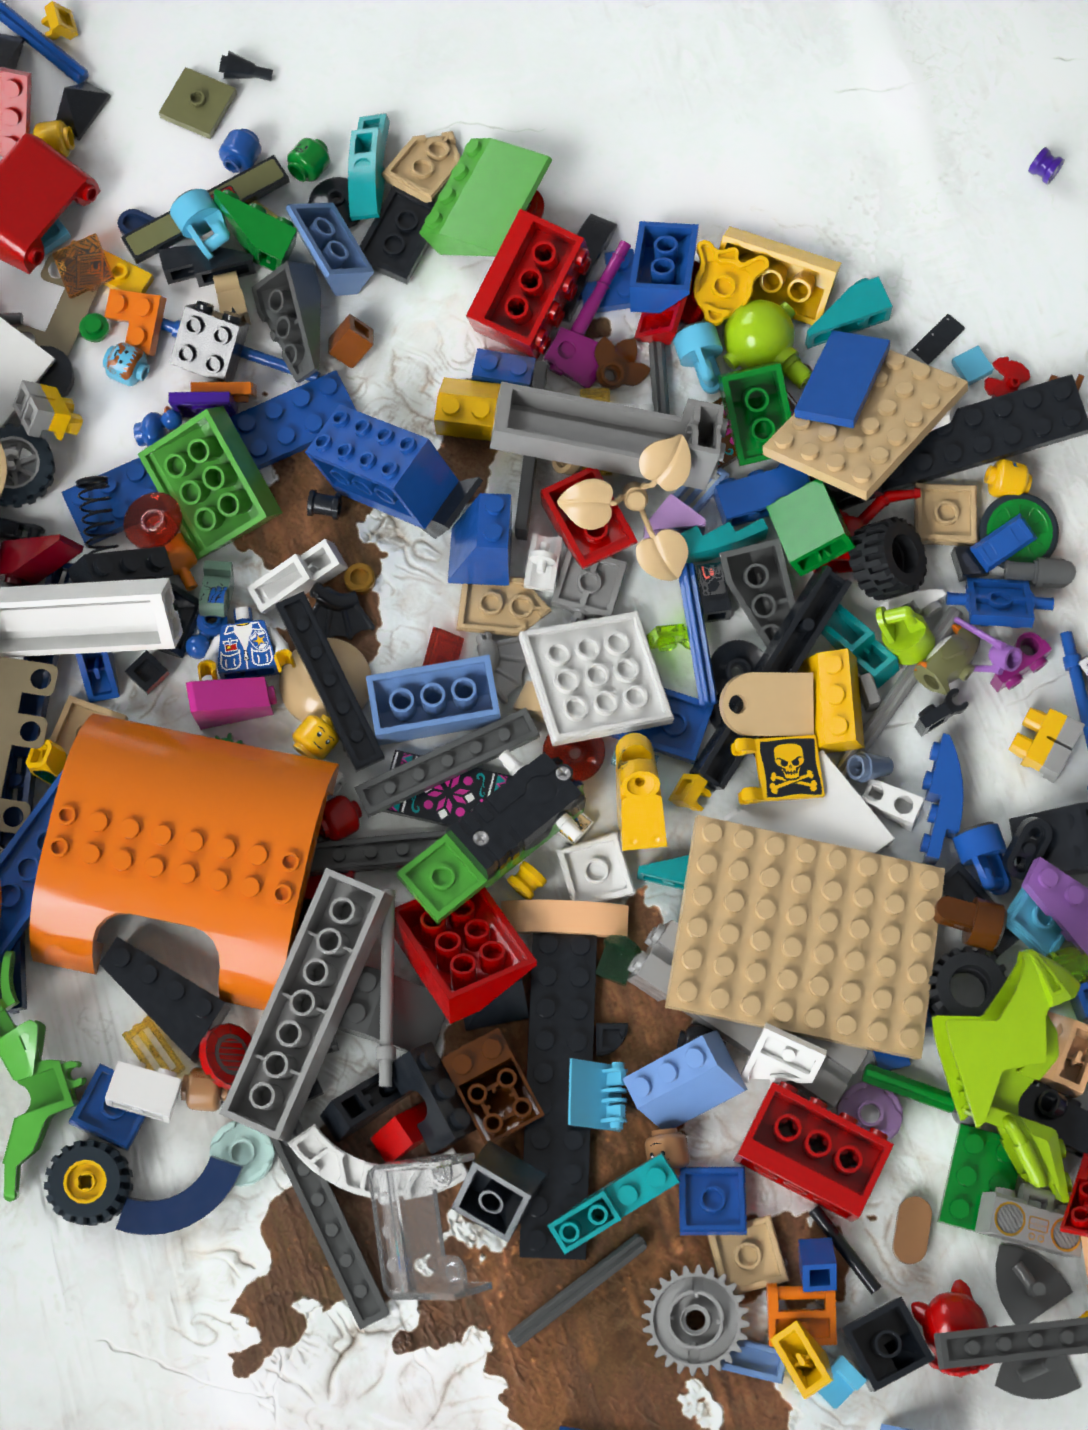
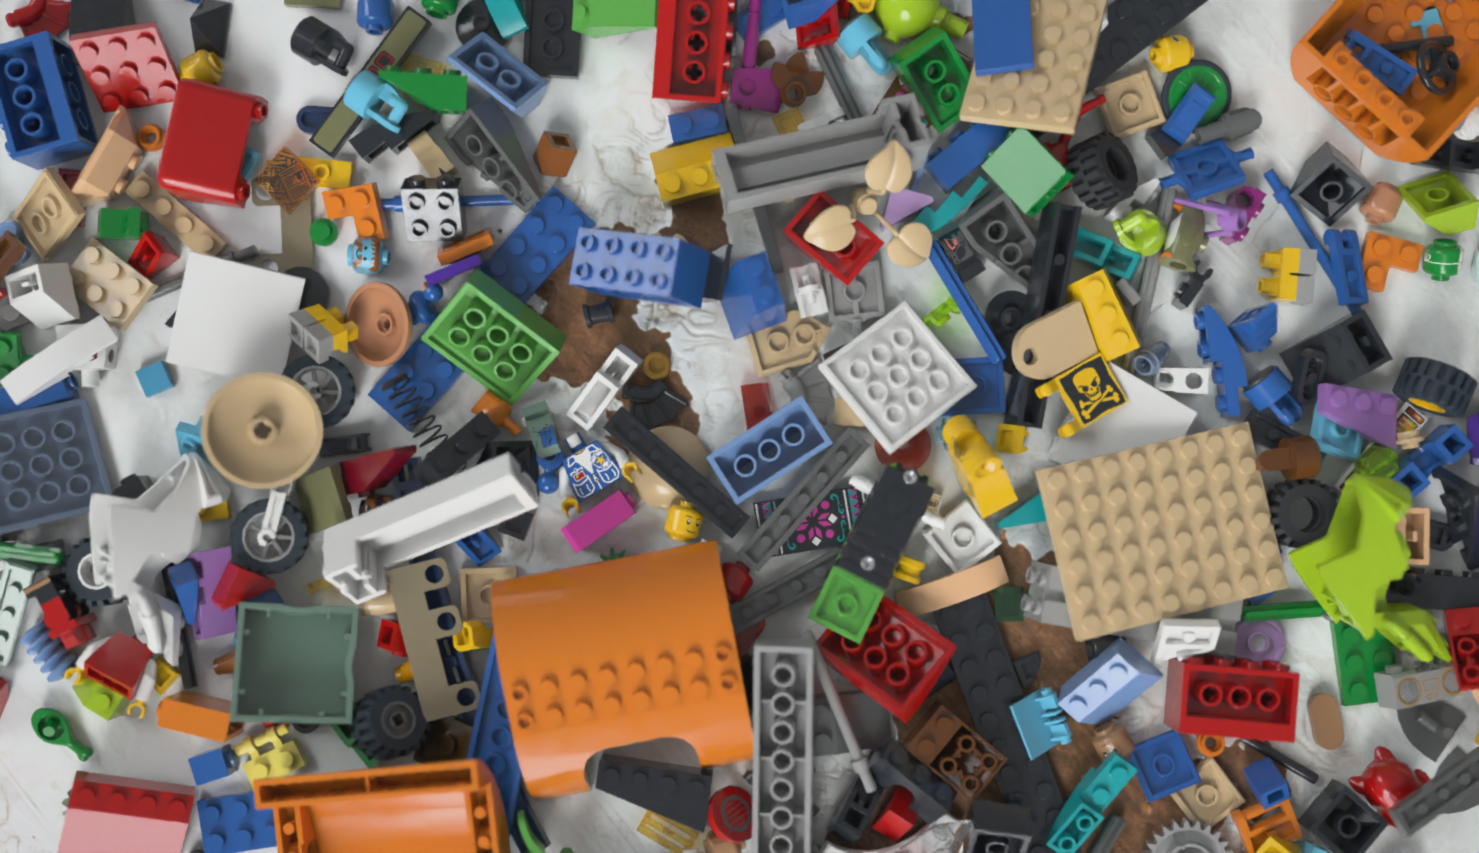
camera: 25 degrees left, 15 degrees up
clear red dish [123,492,182,549] -> none
none -> black piece [290,16,354,77]
none -> nougat dish [344,282,412,367]
none -> orange plate [1196,735,1225,757]
none -> blue slope [1227,301,1278,353]

